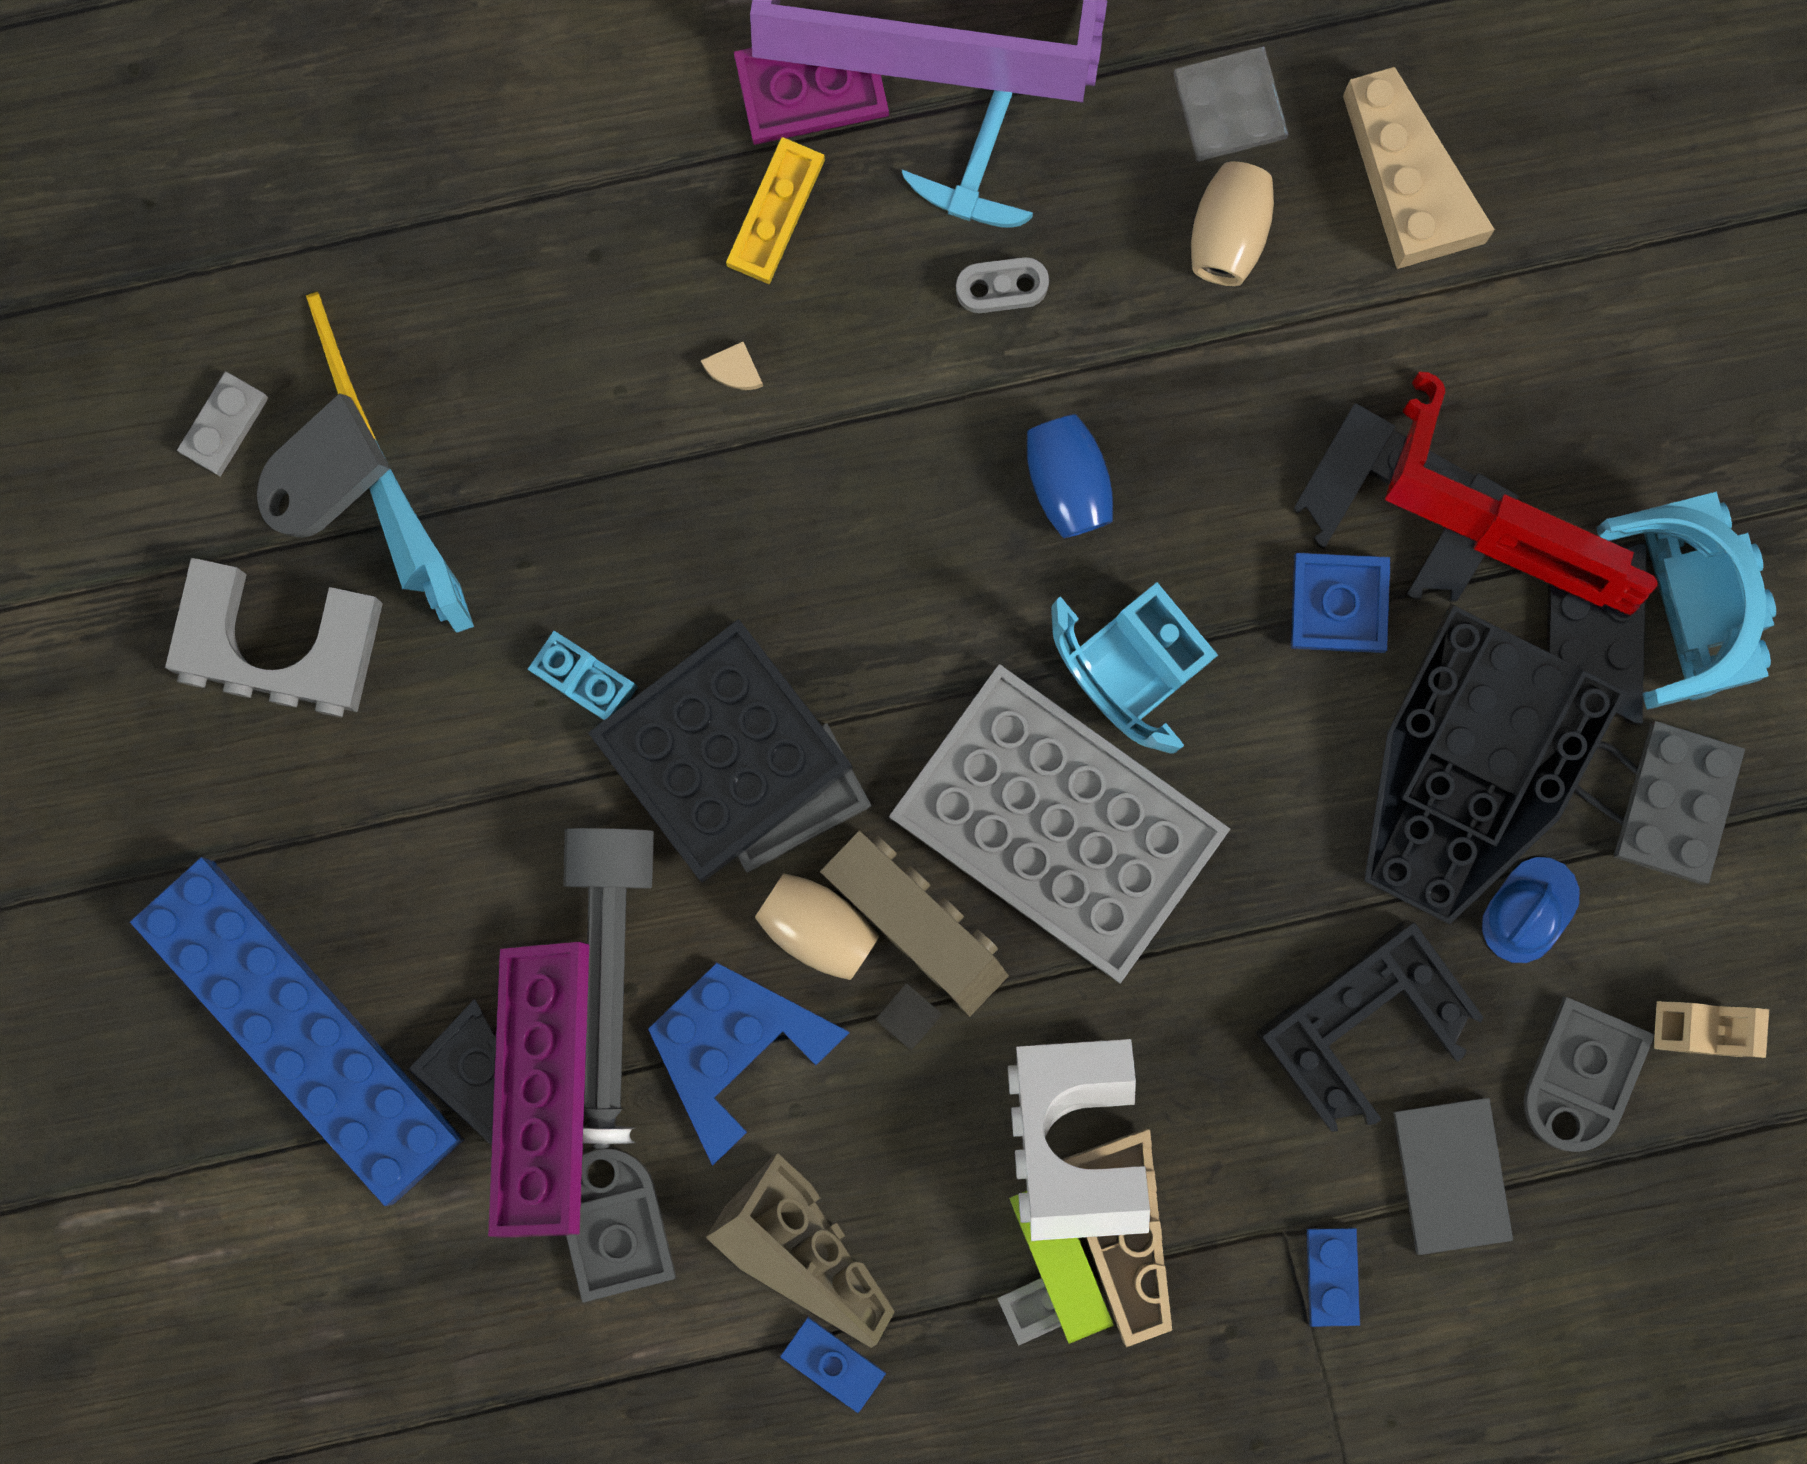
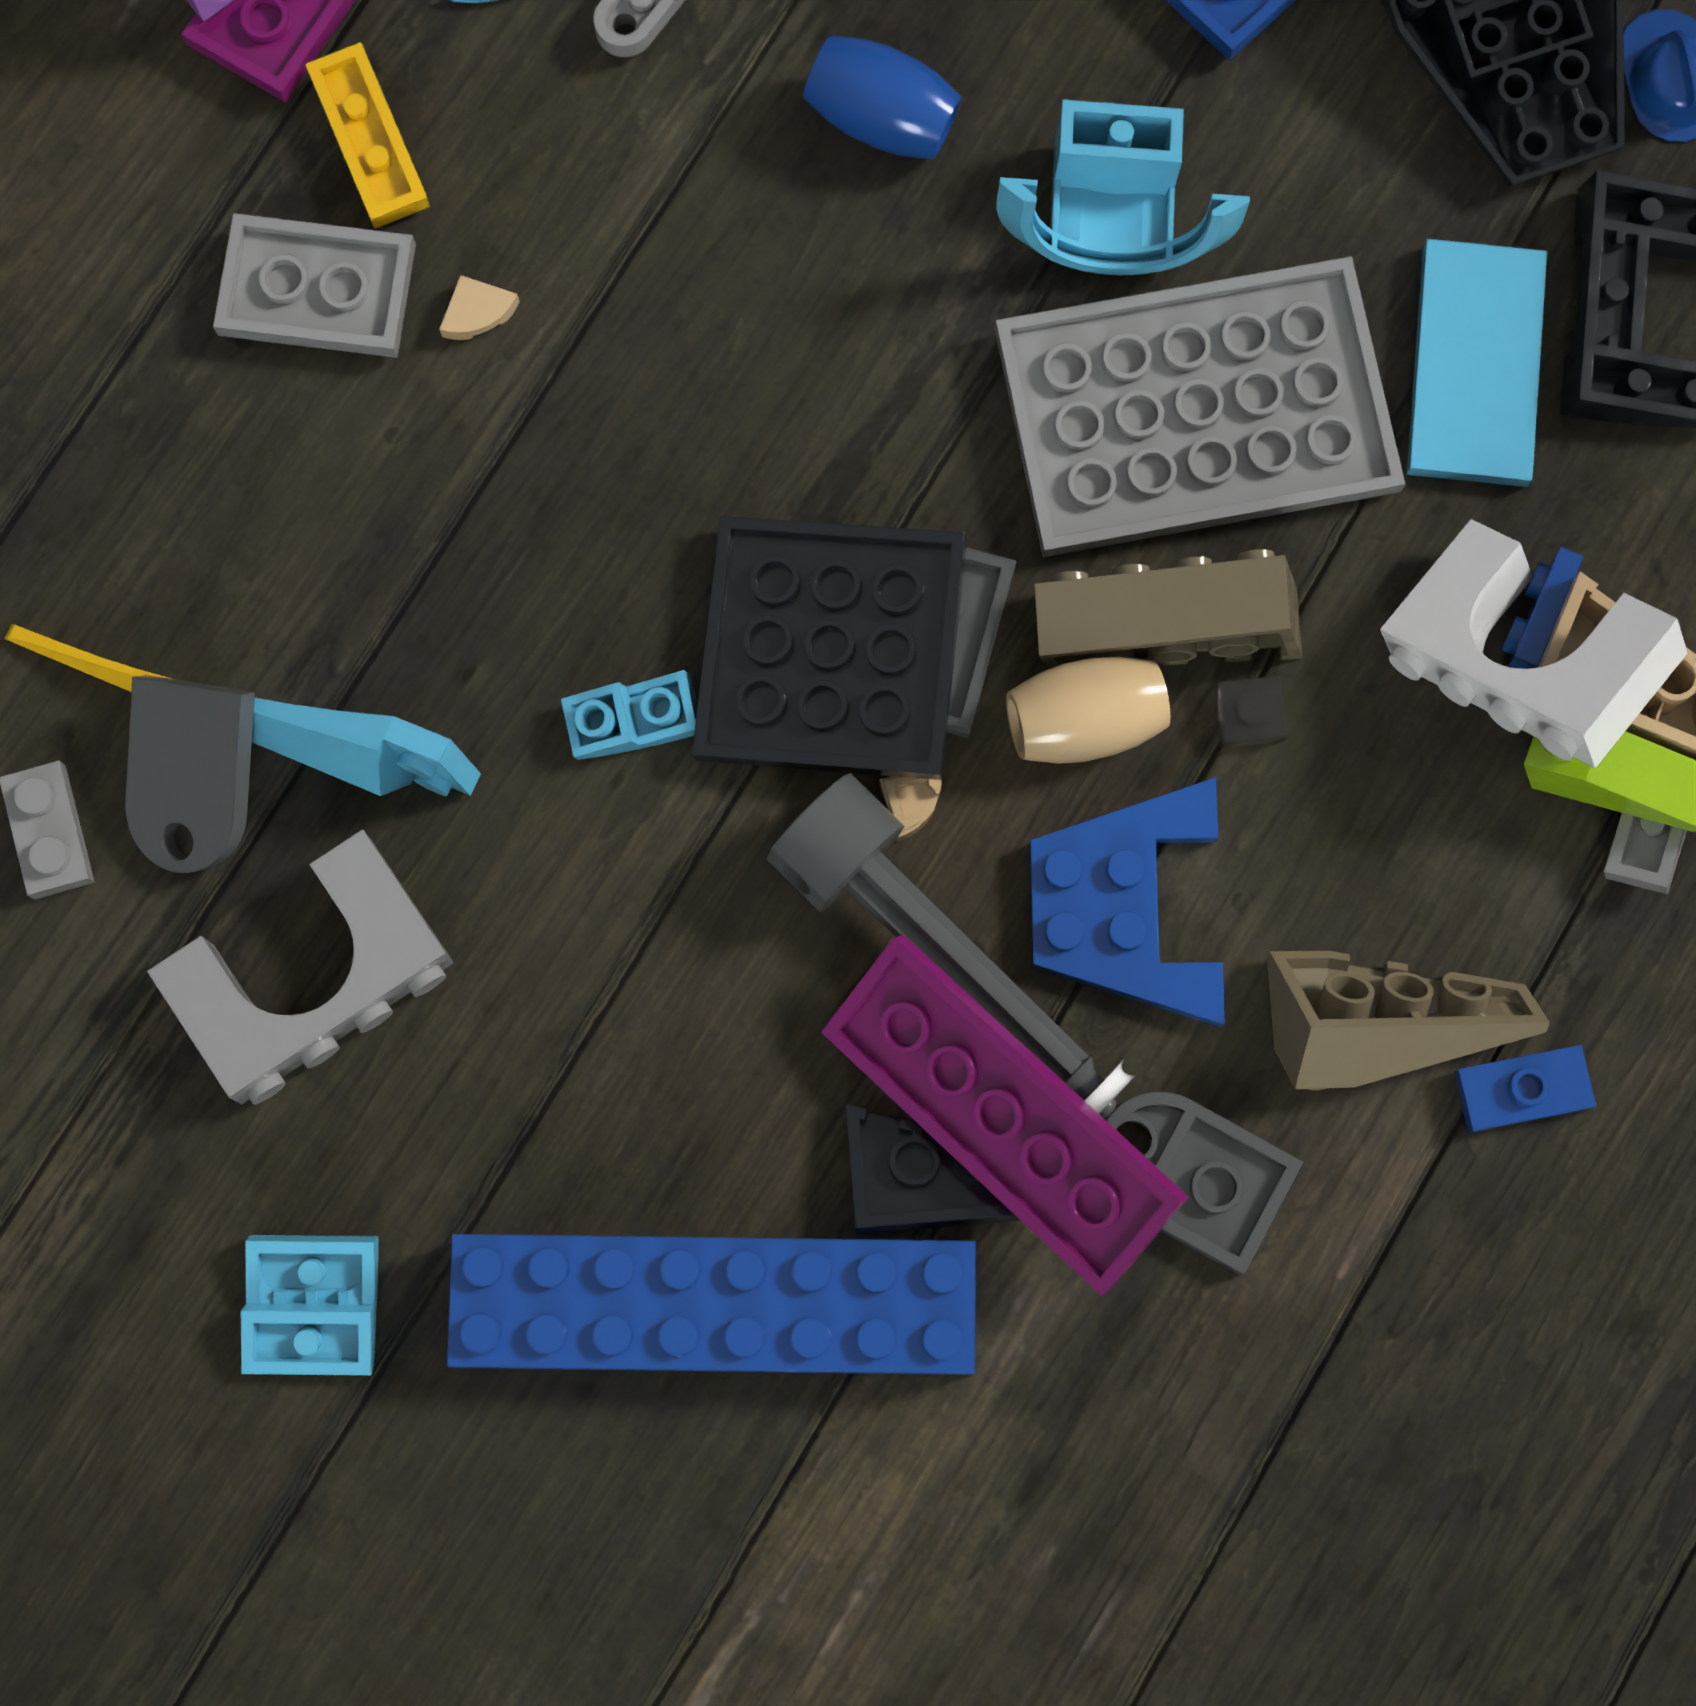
camera: 50 degrees left, 5 degrees down
none -> light grey plate [213,213,416,358]
none -> medium azure slope [241,1235,378,1375]
none -> tan tile [879,776,942,842]
none -> medium azure tile [1406,239,1547,487]
none -> blue plate [1501,547,1584,669]

